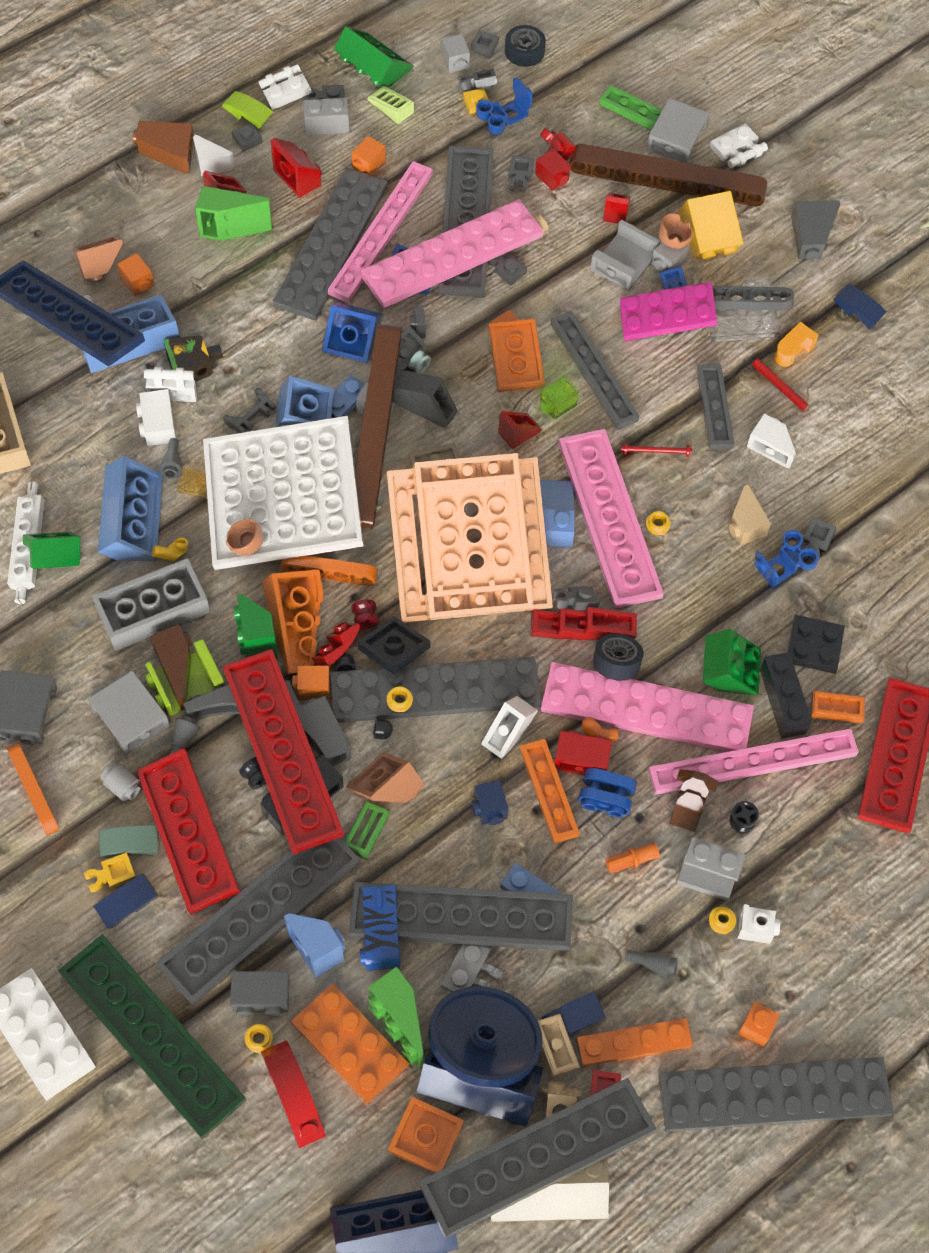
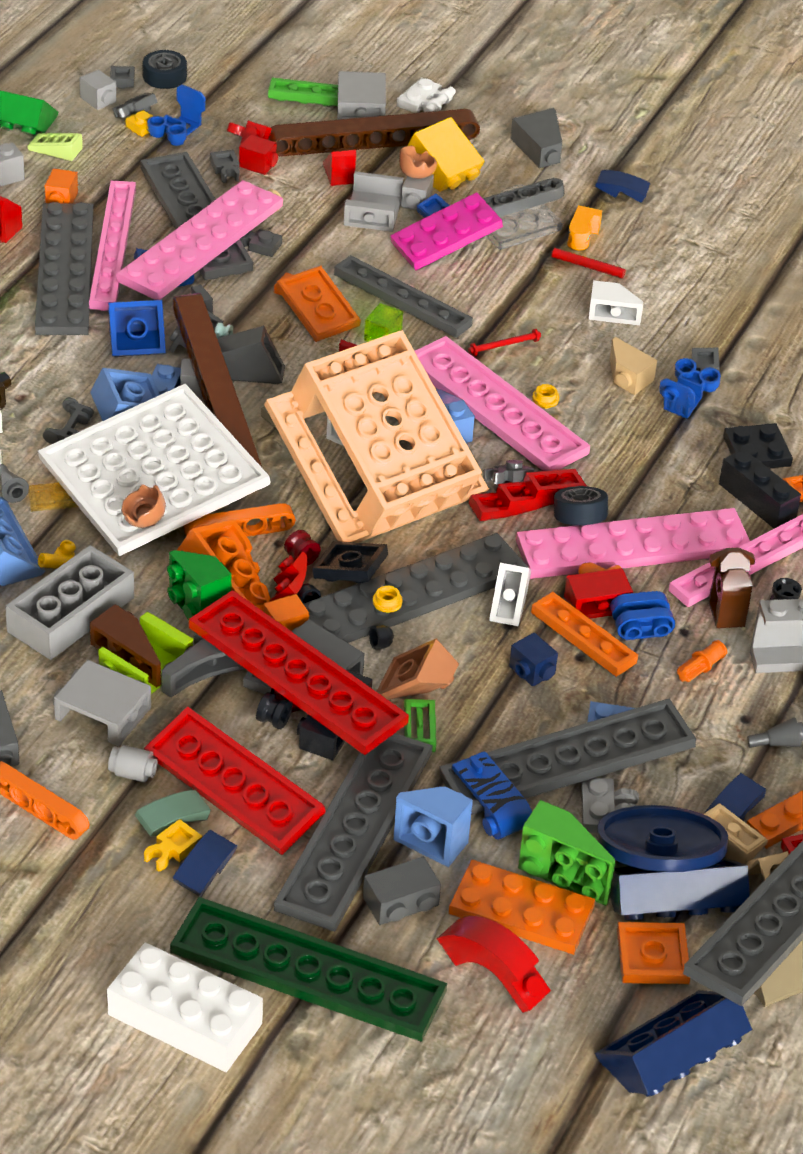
camera: 25 degrees left, 20 degrees down
dark grey cone [170,716,200,754] -> none
yellow plate [245,1024,273,1053] -> none
dark grey plate [696,364,735,450] -> none
green slope [702,628,761,695] -> none

